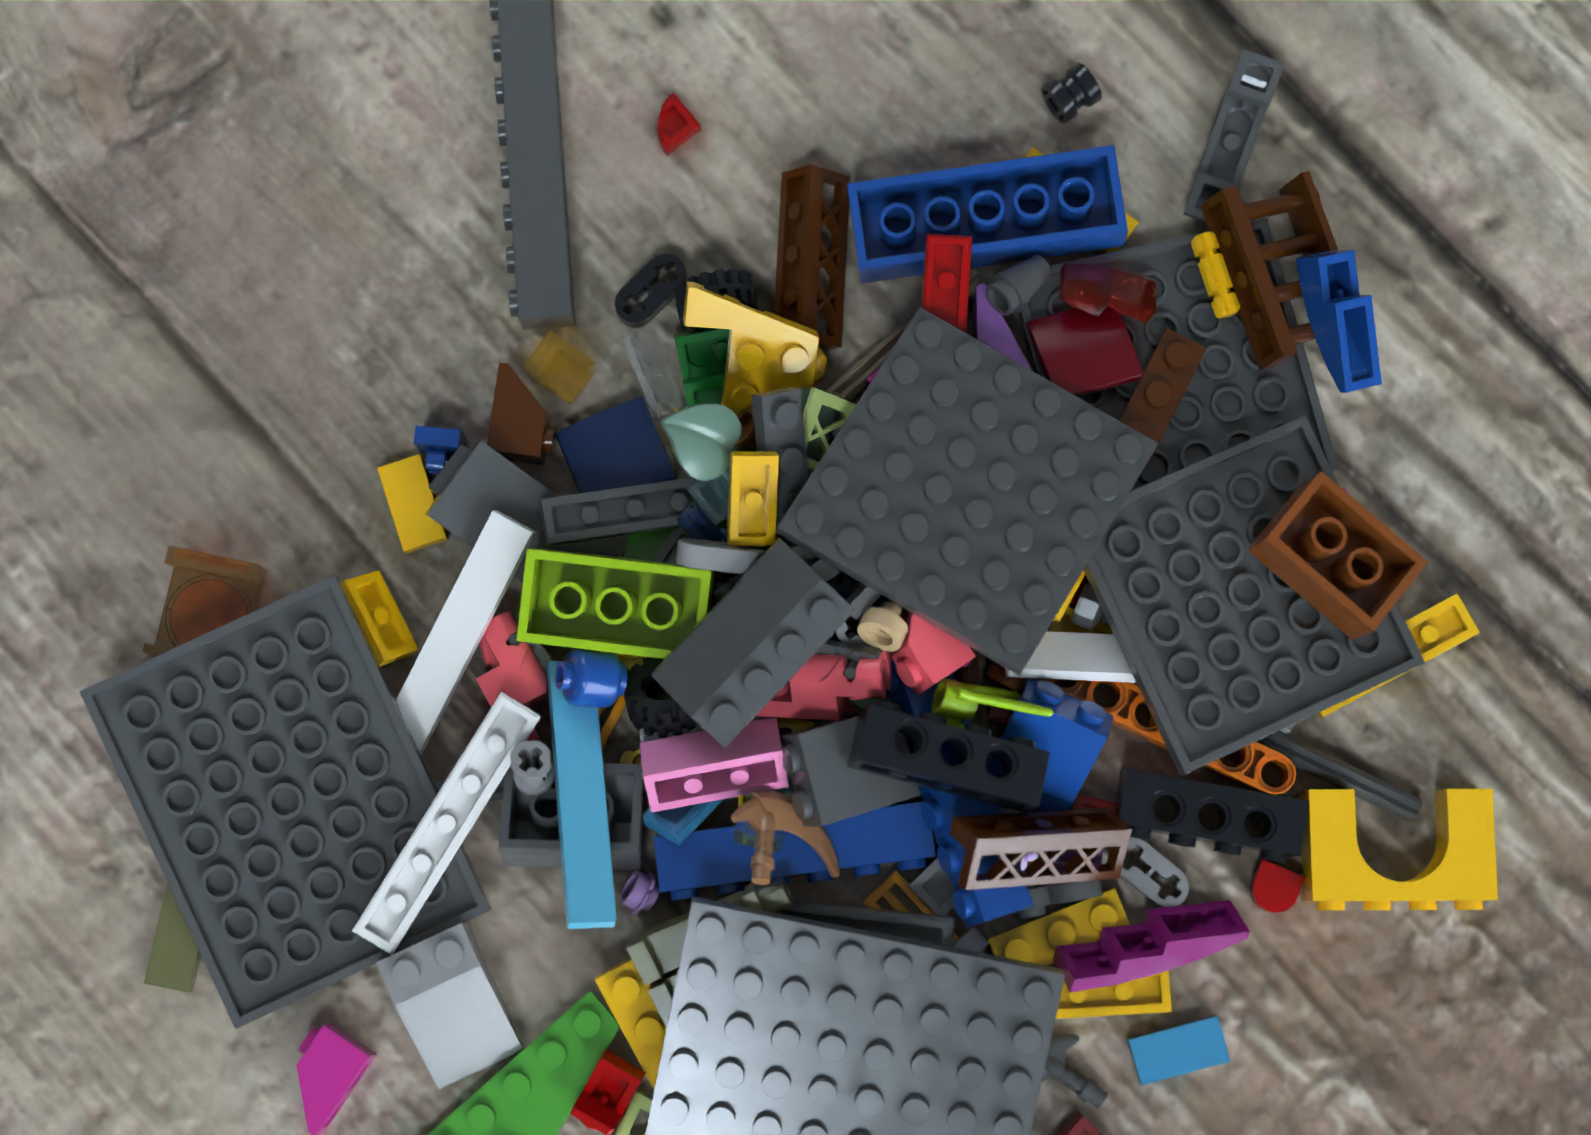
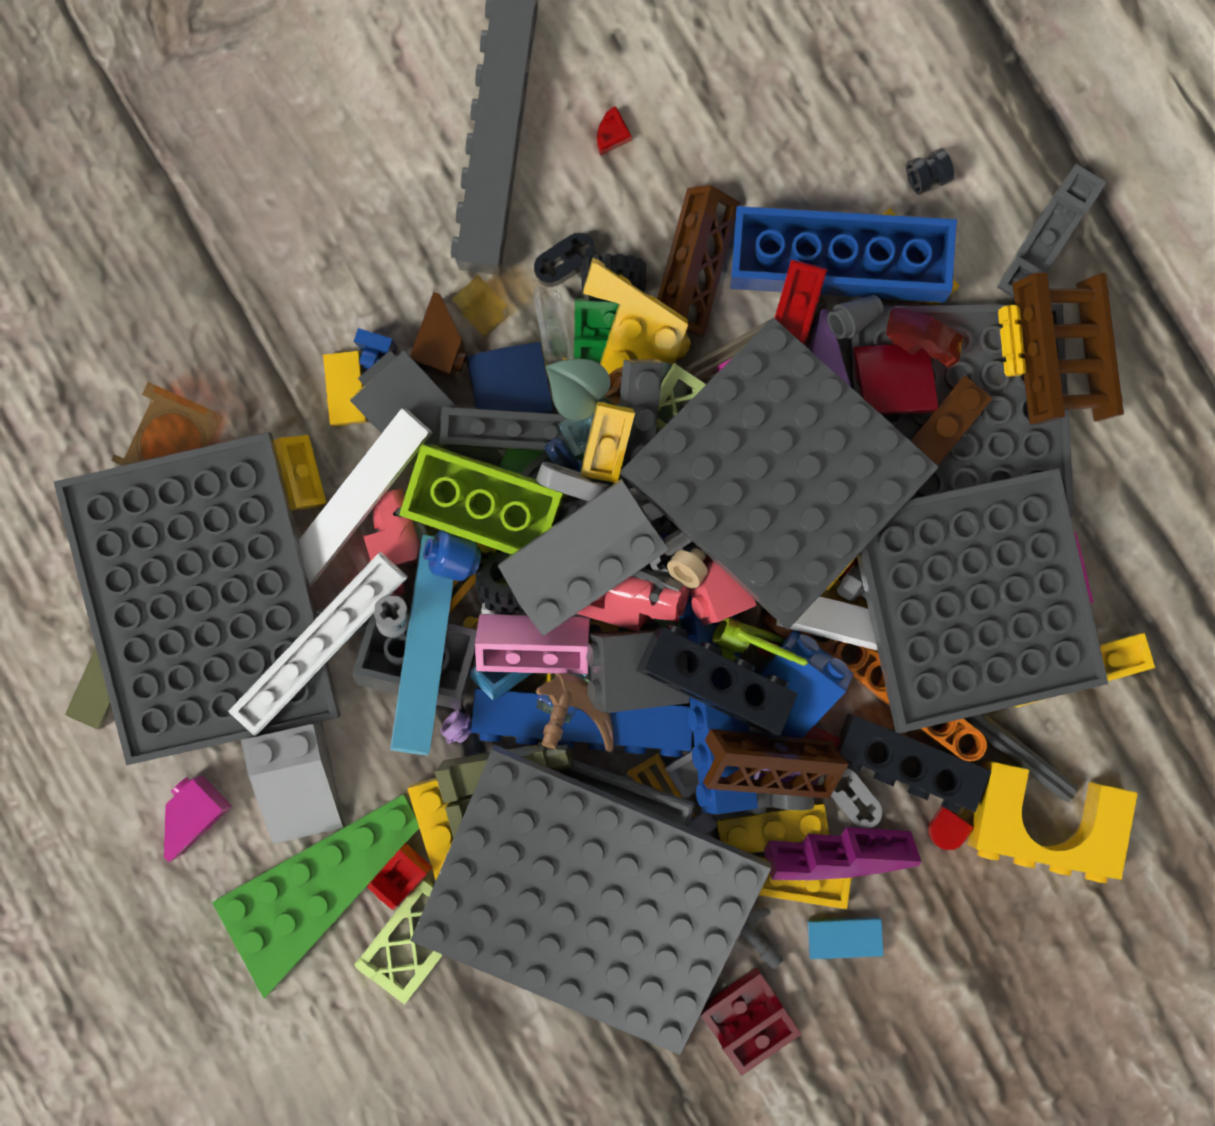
camera: 15 degrees right, 5 degrees up
dark orange brick [1247,470,1428,640] -> none
blue slope [1296,250,1382,393] -> none

